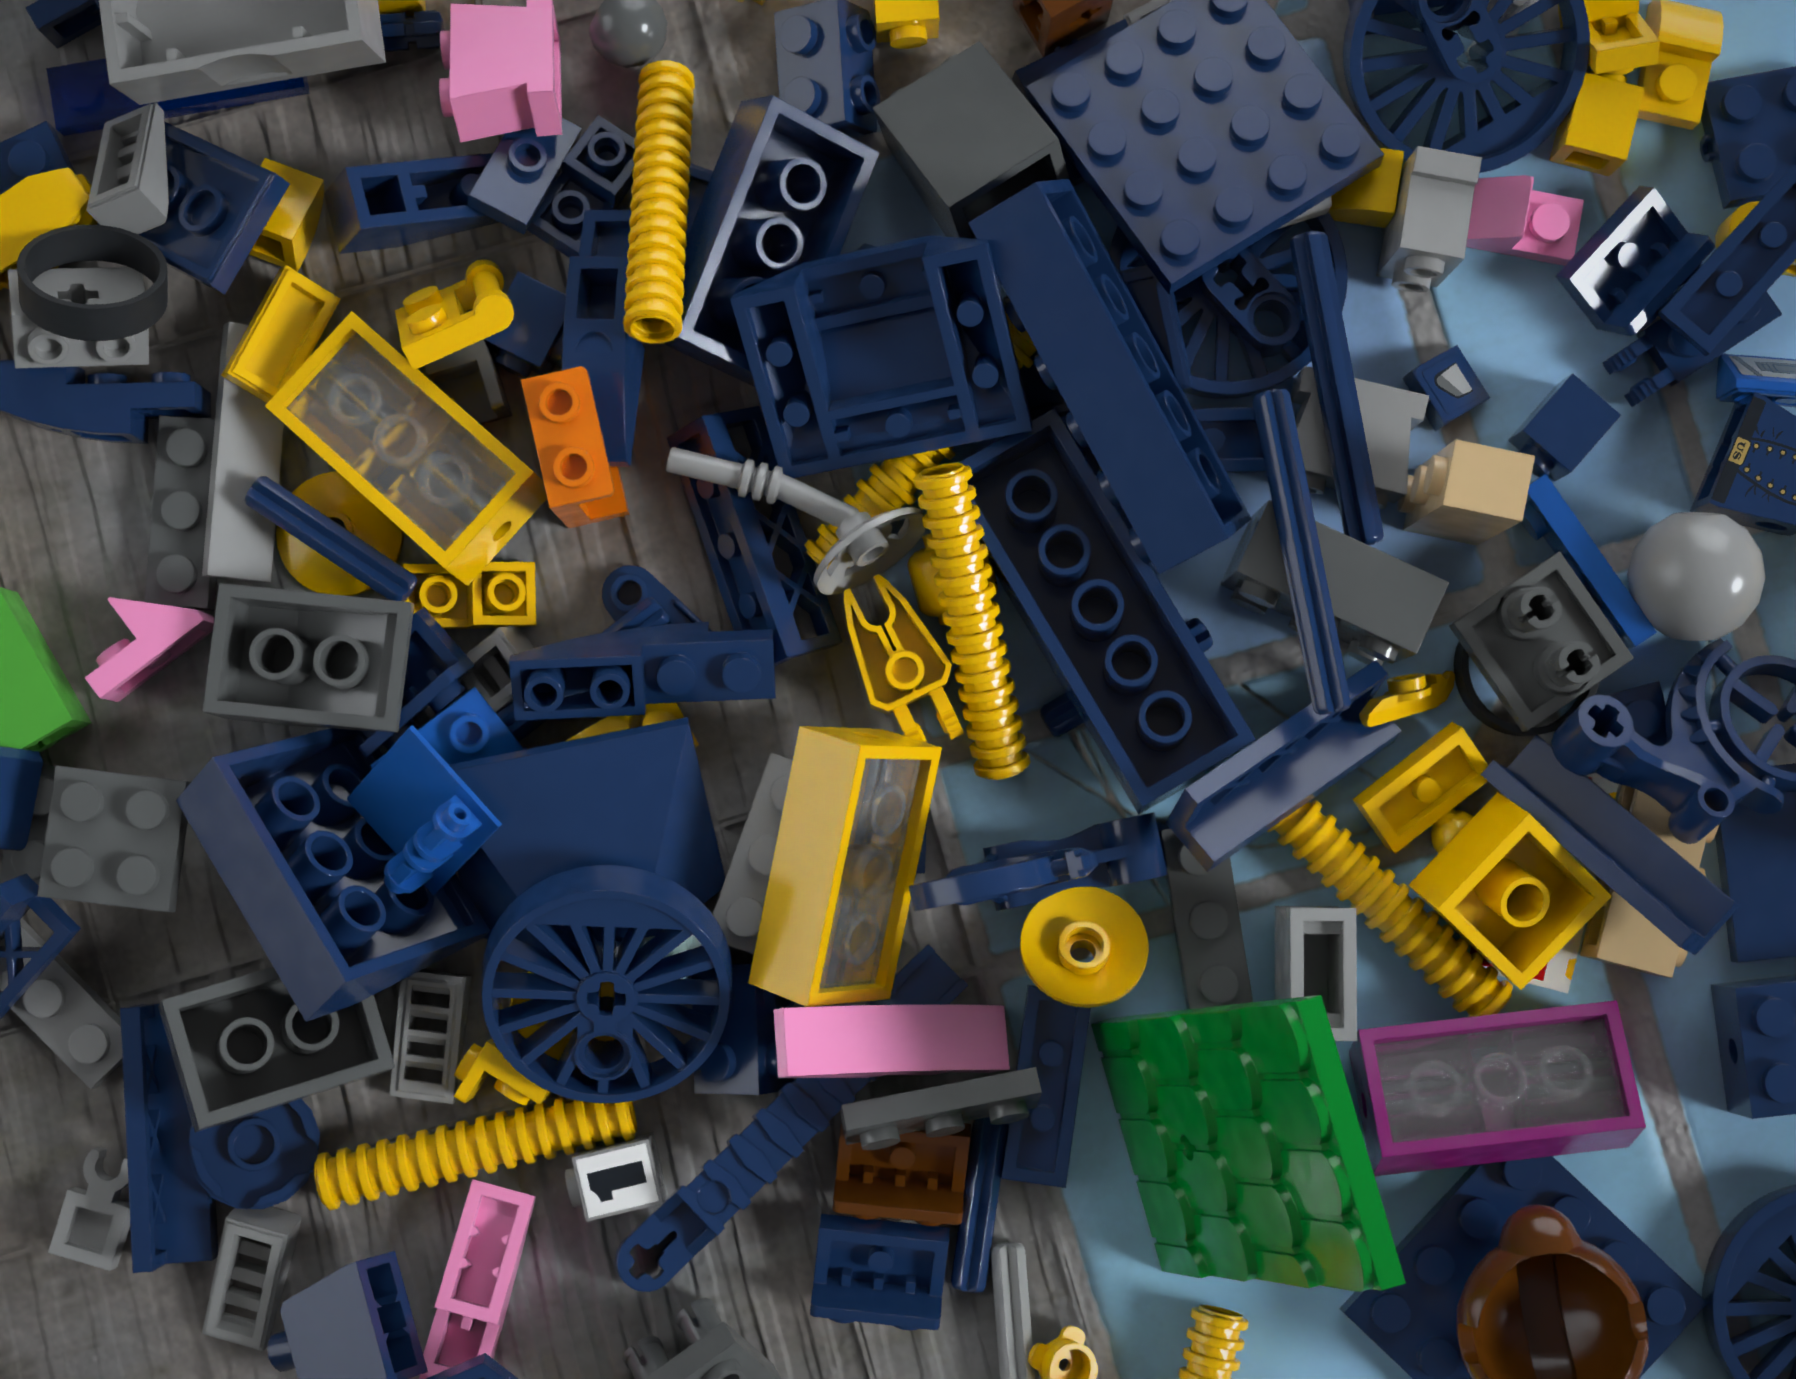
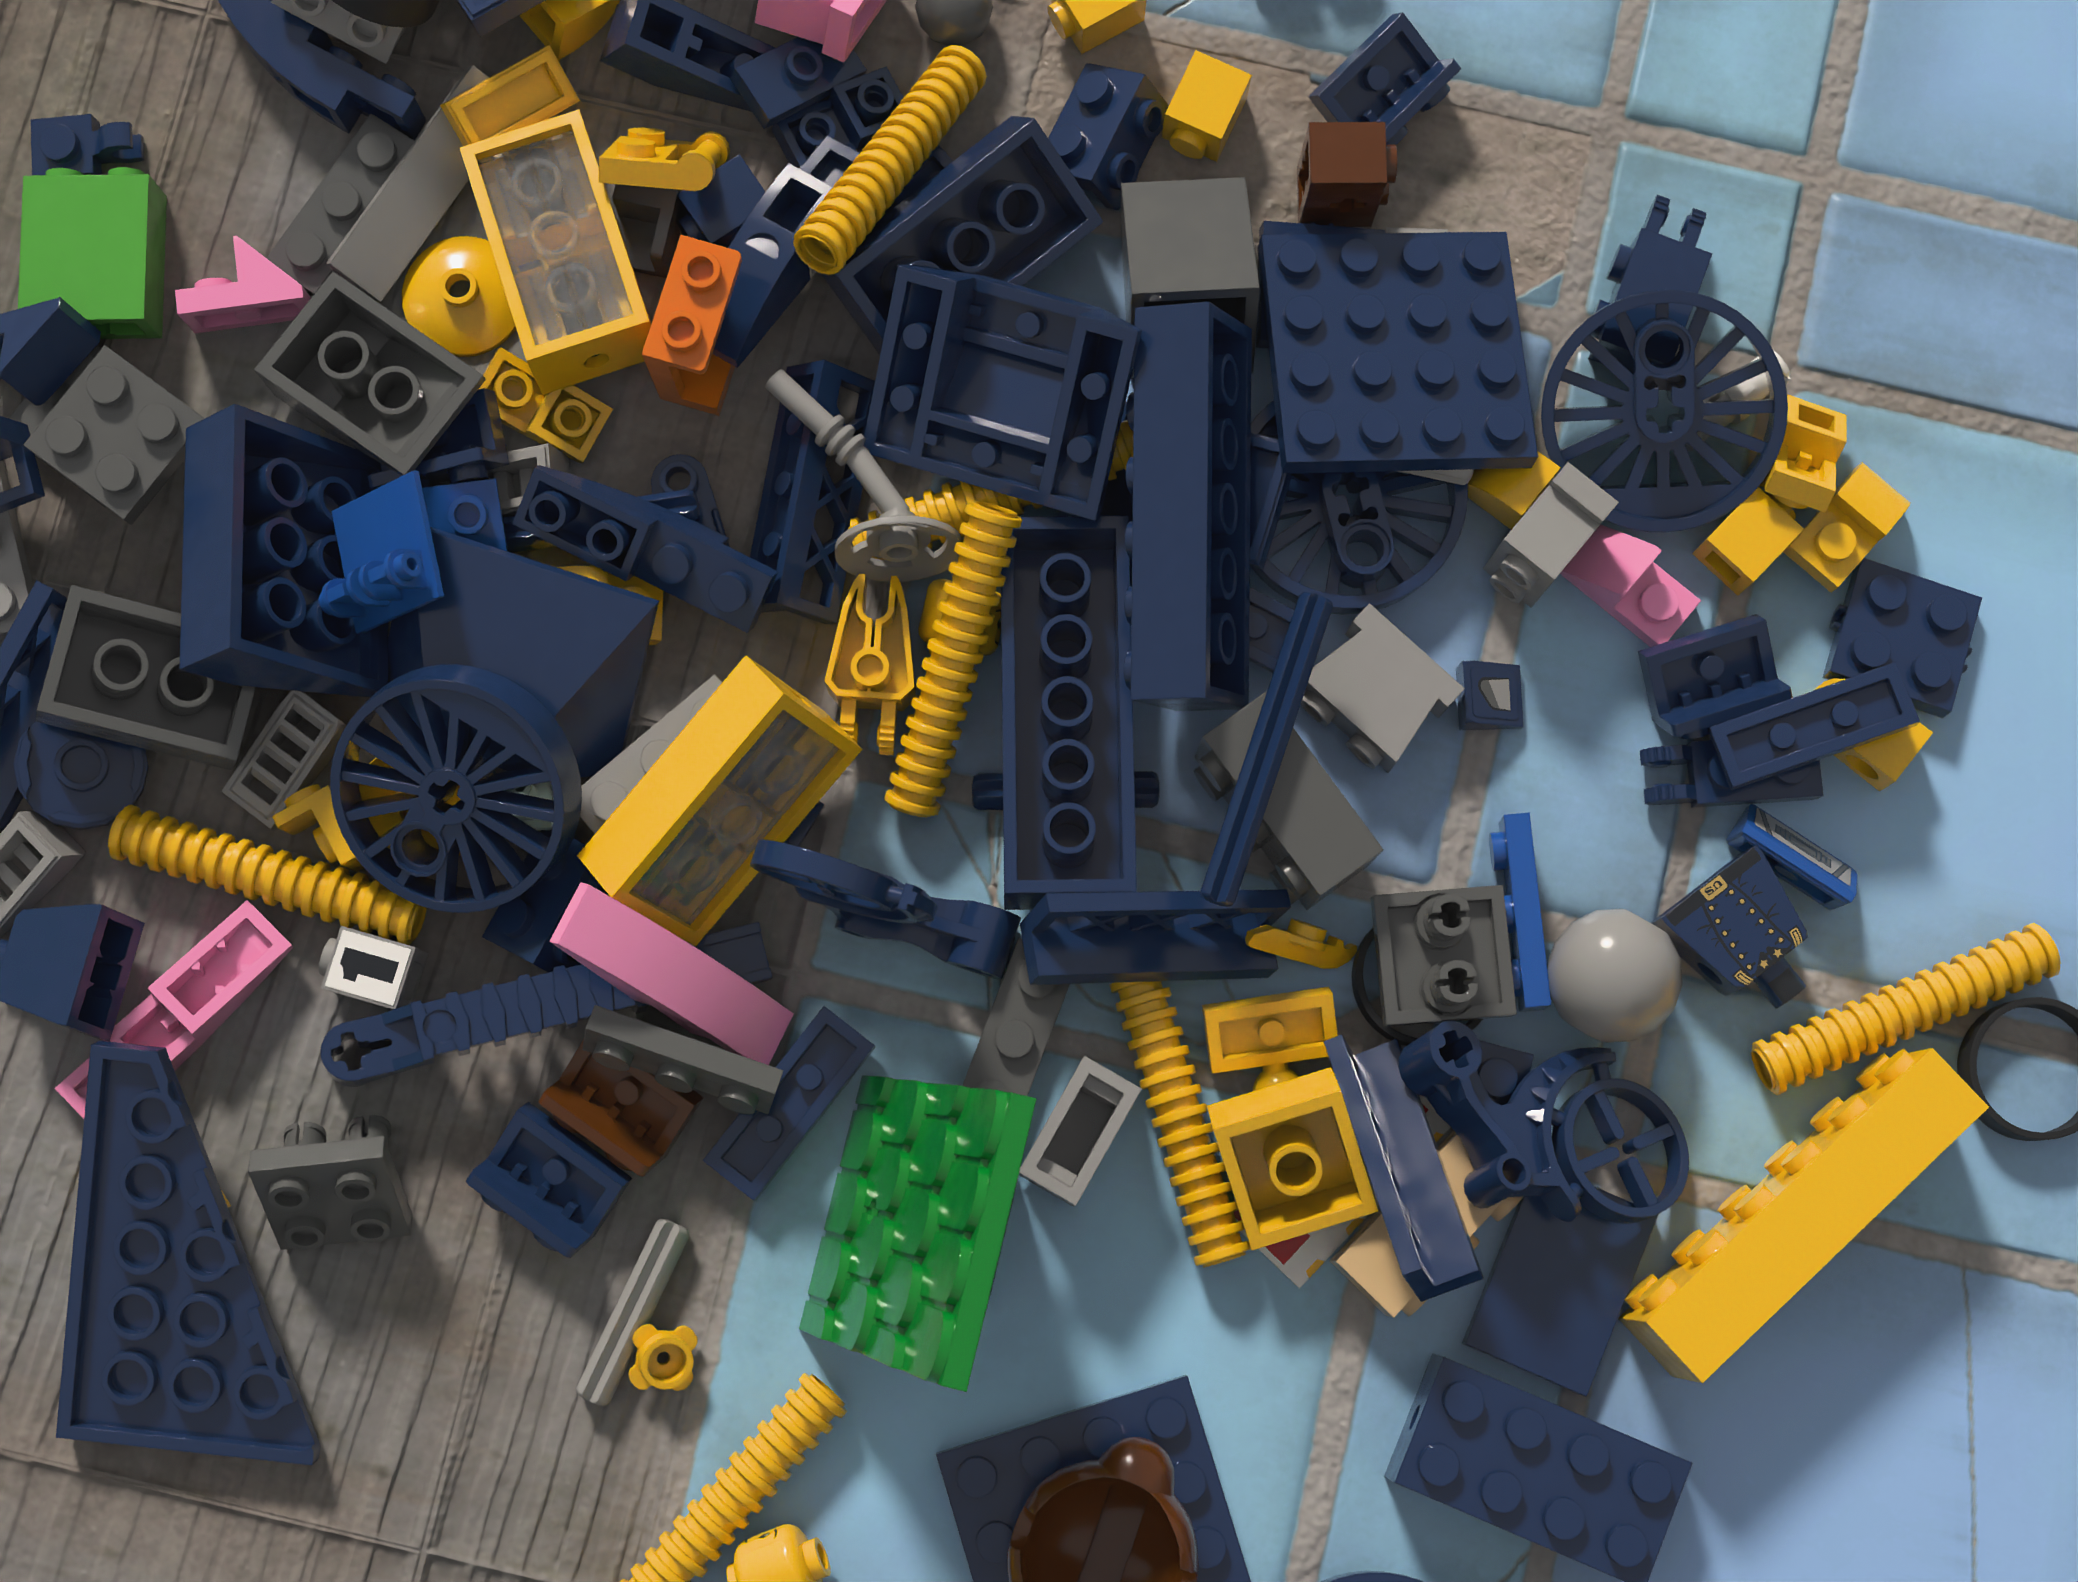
camera: 30 degrees right, 5 degrees down
dark blue axle [244,476,418,602] -> none
dark blue axle [951,1117,1009,1293] -> none
yellow dish [1020,887,1149,1008] -> none
dark blue axle [1290,231,1384,545] -> none
brick [1349,1000,1646,1176] -> none
tan brick [1398,439,1535,546] -> none
dark blue brick [1508,373,1621,481] -> none

